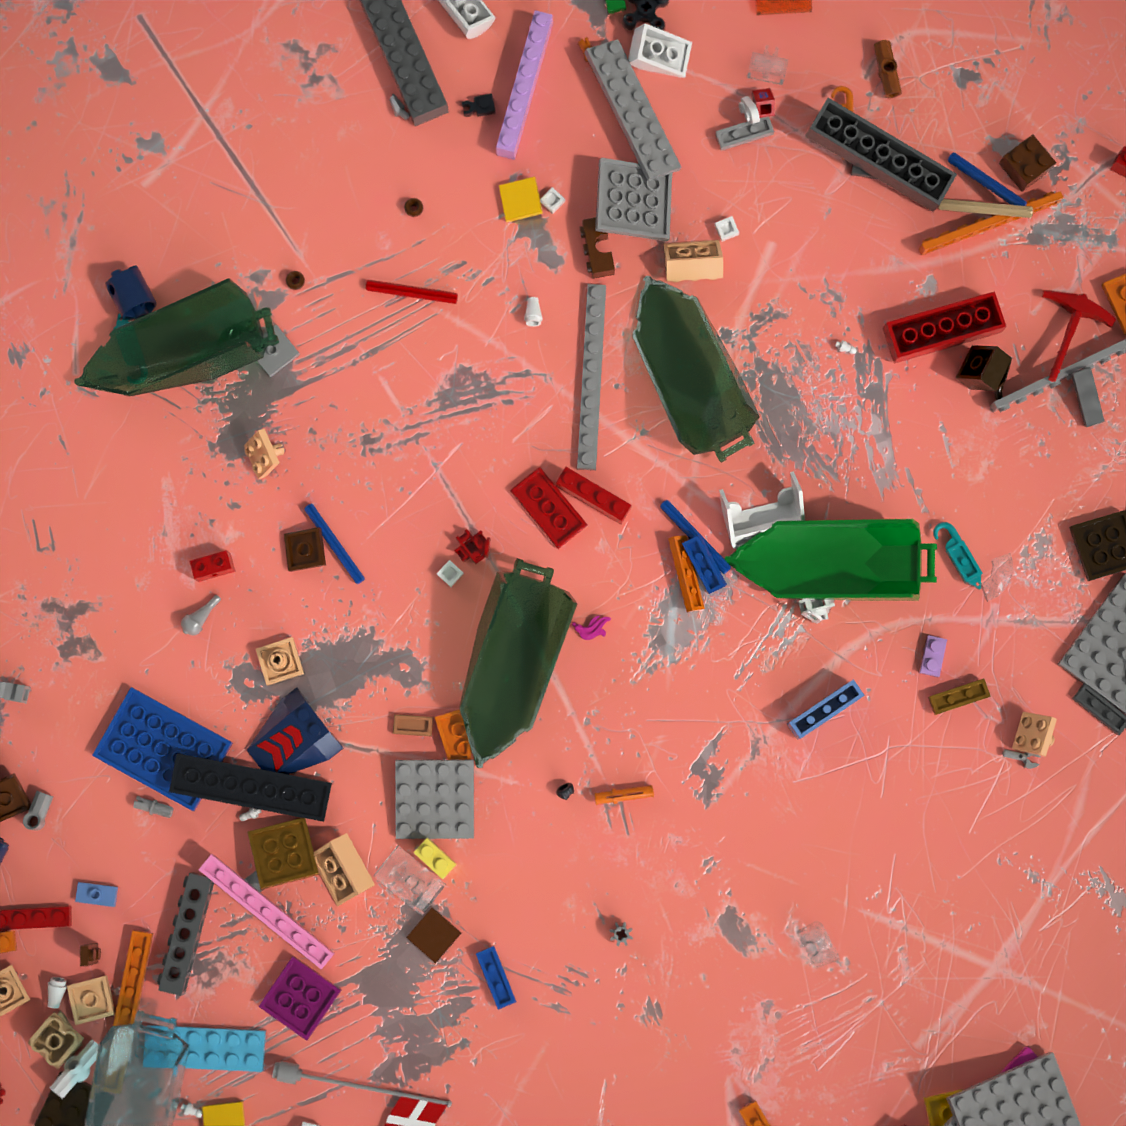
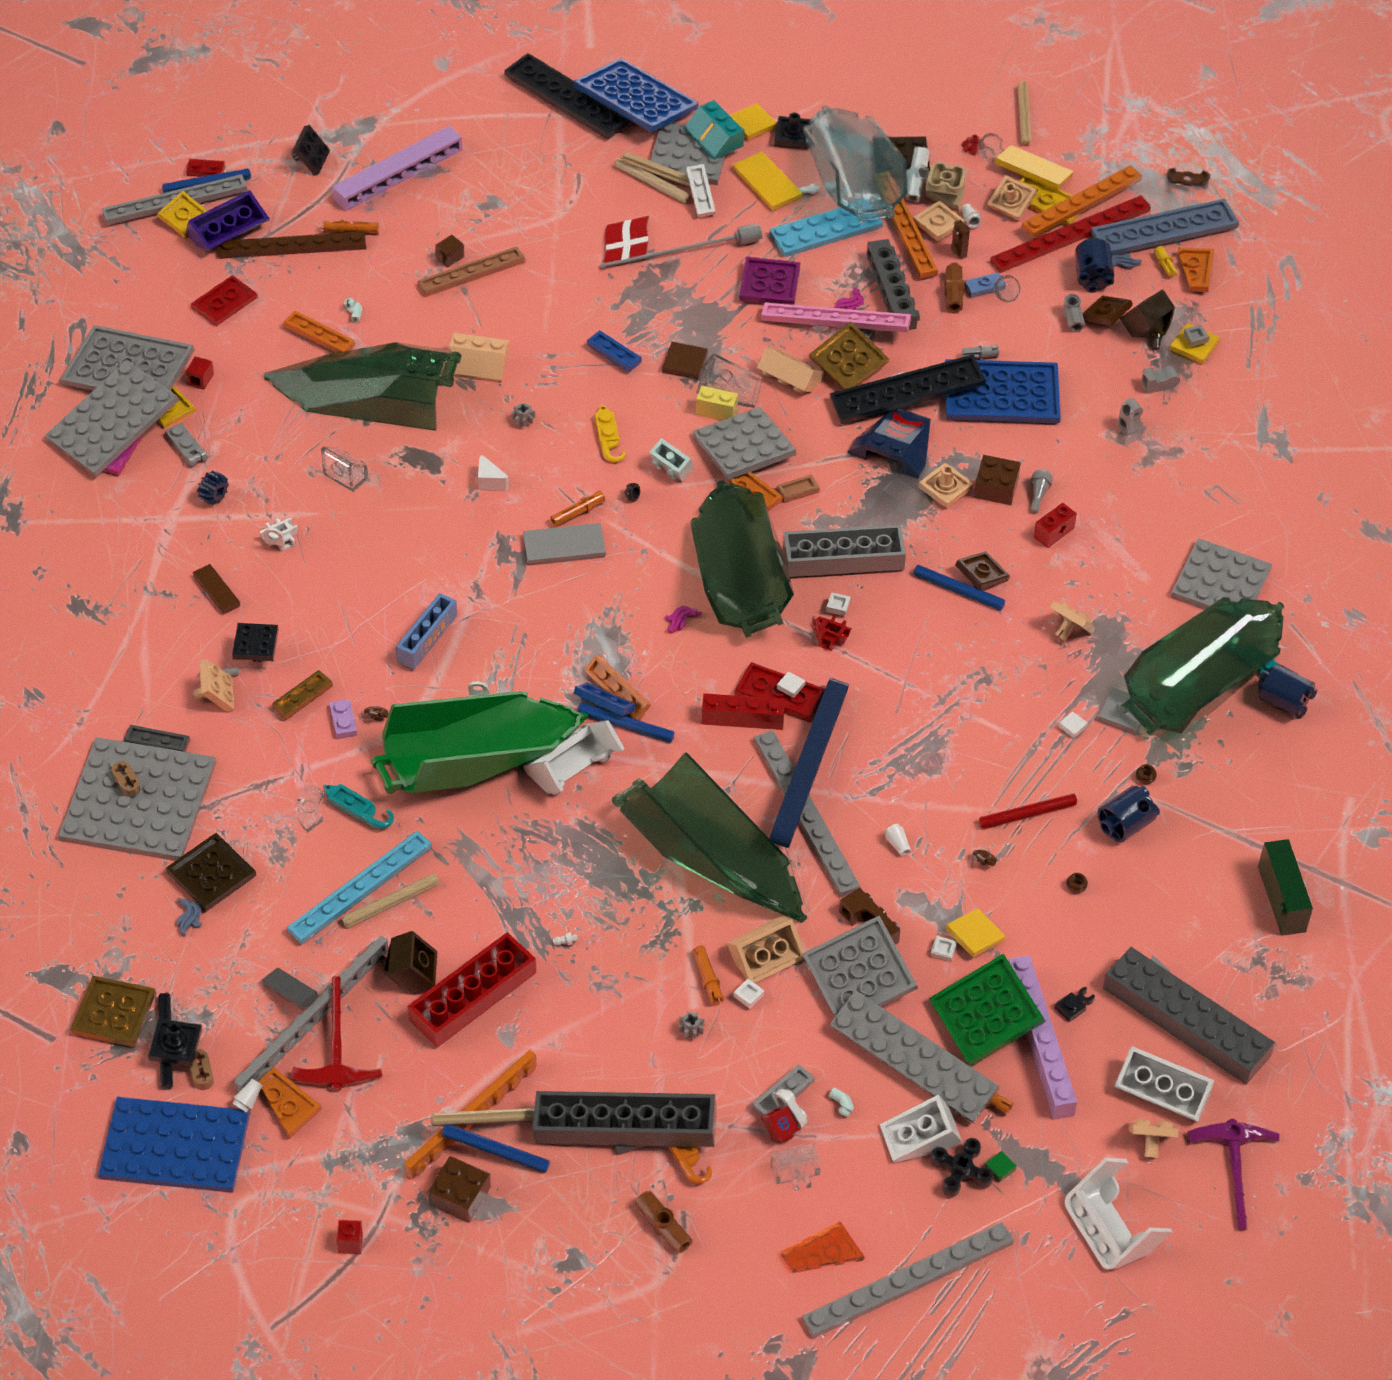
camera: 150 degrees right, 30 degrees down
none -> light grey plate [165,423,208,467]
none -> reddish brown tile [193,564,241,615]
none -> dark blue gear [197,470,229,505]
none -> black plate [232,623,279,662]
none -> white piece [260,517,298,552]
none -> windscreen [264,342,462,431]
none -> medium azure plate [287,831,432,945]
none -> tan axle [342,873,439,928]
none -> reddish brown plant [364,706,388,720]
none -> light nougat slope [446,333,509,383]
none -> white slope [478,455,509,491]
none -> light grey tile [523,523,606,565]
none -> yellow plate [595,404,626,463]
none -> brick [649,438,694,482]
none -> light grey gear [678,1011,705,1039]
none -> orange pin [692,945,724,1005]
none -> dark blue beam [769,678,849,848]
none -> white tile [777,671,805,698]
none -> light grey brick [783,524,906,577]
none -> light aqua arm [829,1087,854,1117]
none -> dark pink piece [834,287,864,310]
none -> green plate [929,953,1046,1067]
none -> dark orange piece [945,263,964,313]
none -> reddish brown plant [973,849,997,867]
none -> reddish brown brick [974,455,1021,505]
none -> clear hair [993,275,1021,303]
none -> white tile [1058,711,1088,738]
none -> dark blue cylinder [1097,786,1160,842]
none -> light grey leg [1117,398,1143,435]
none -> light grey plate [1171,538,1272,624]
none -> dark green brick [1258,839,1313,936]

